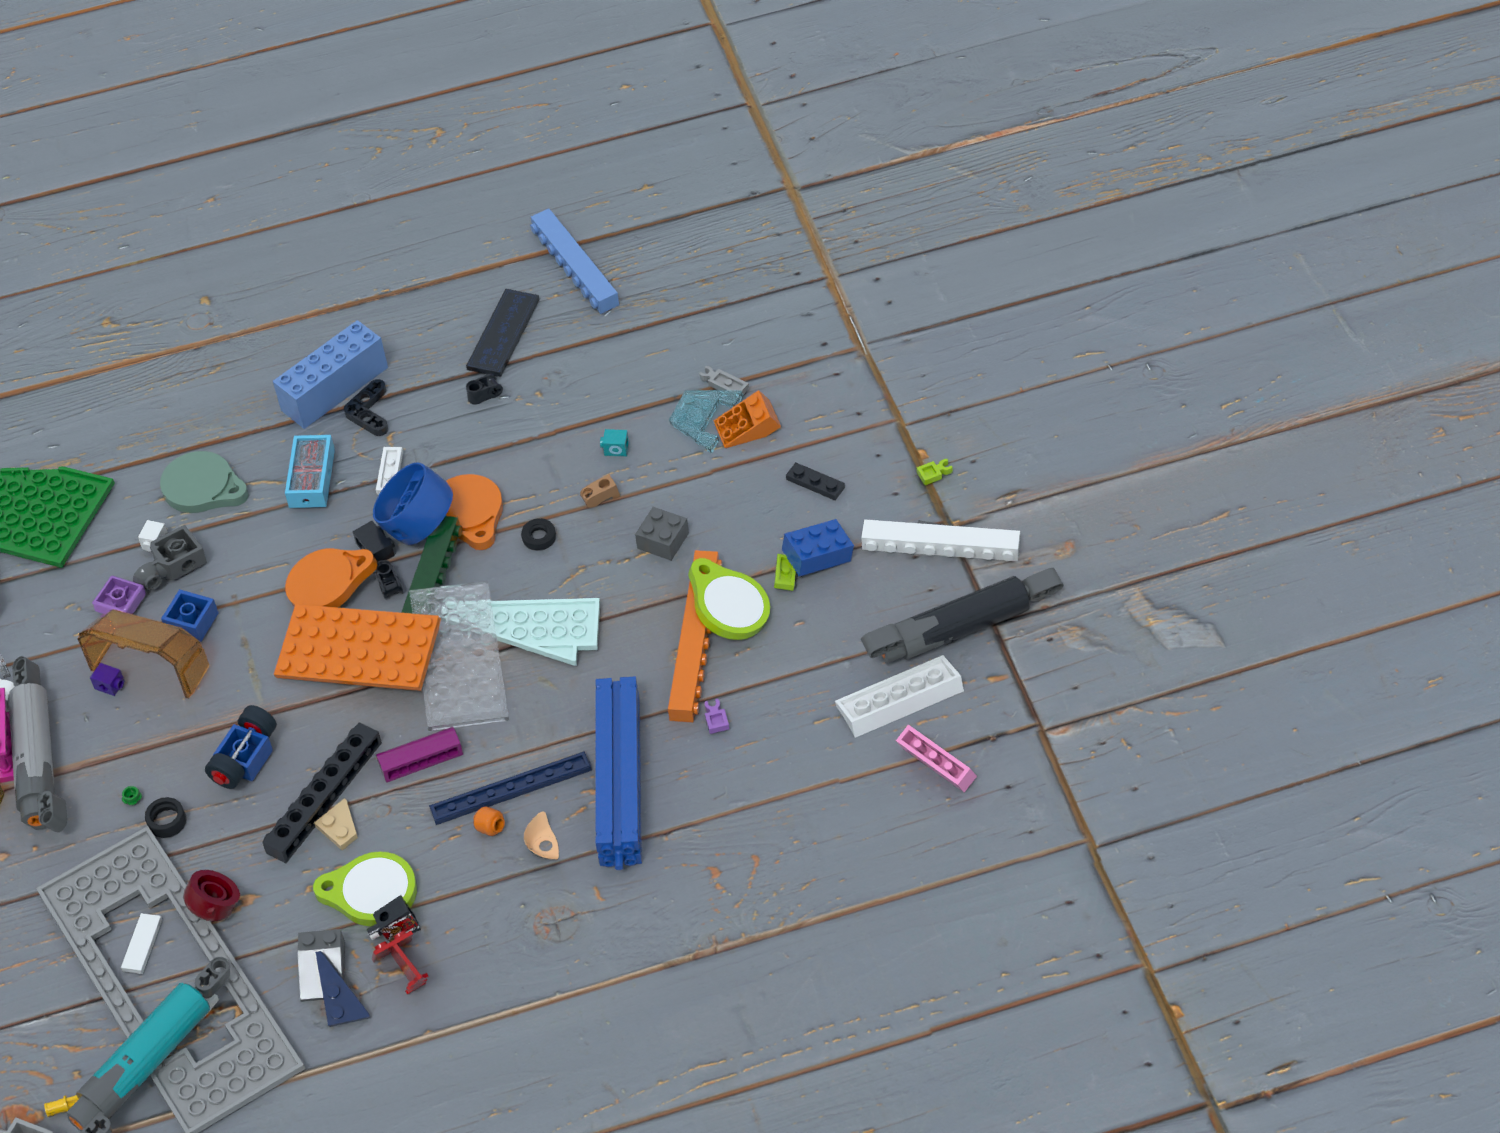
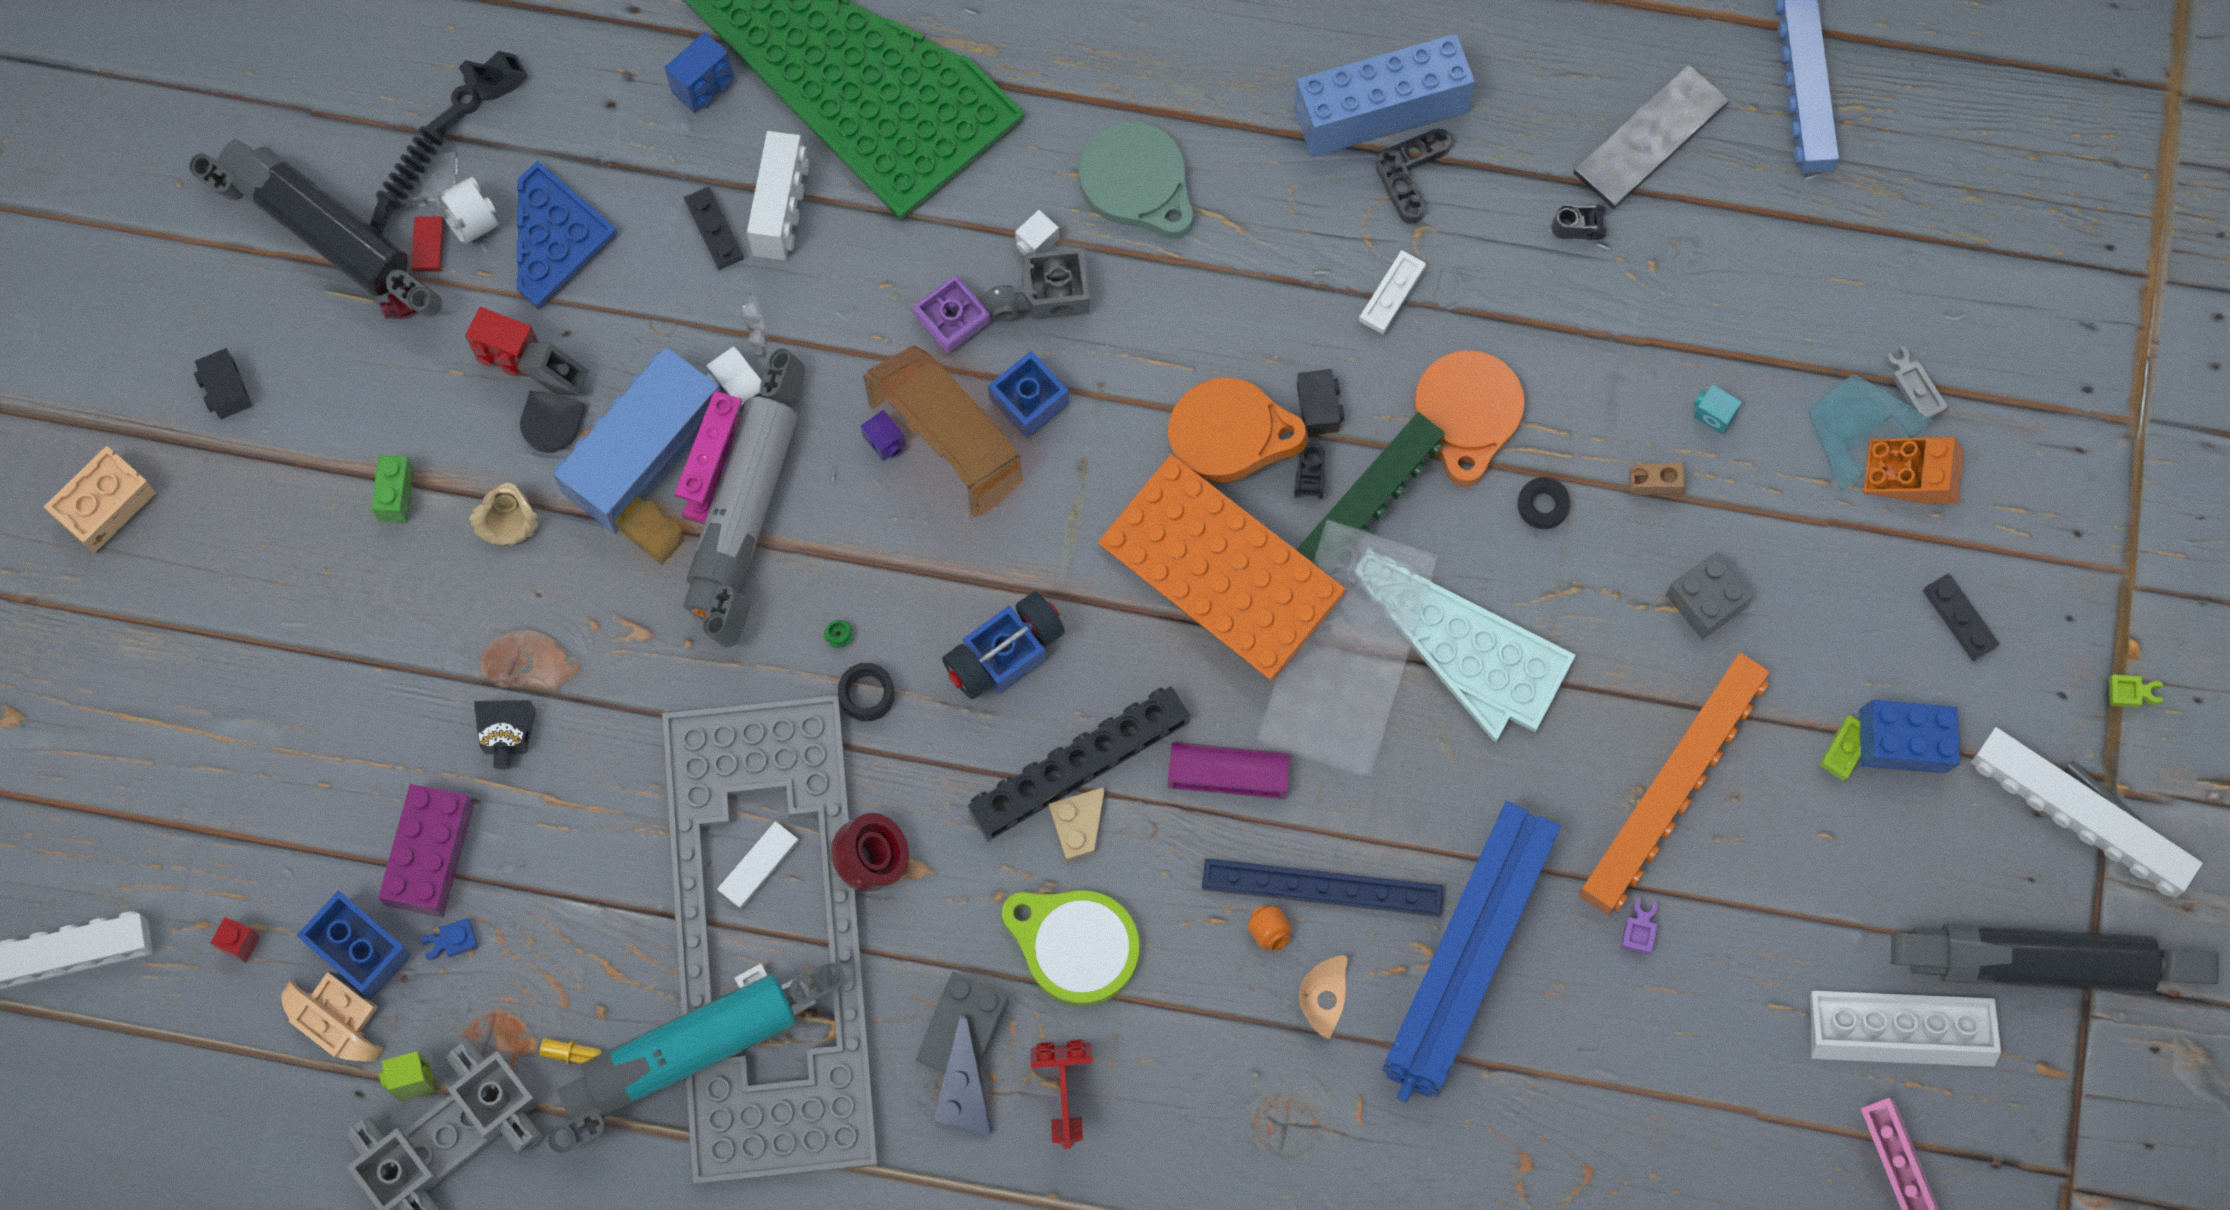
camera: 25 degrees right, 20 degrees up
brick [285,435,335,508] -> none
black torso [367,895,421,942] -> none
blue cylinder [373,462,453,545] -> none
piece [688,558,770,640] -> none

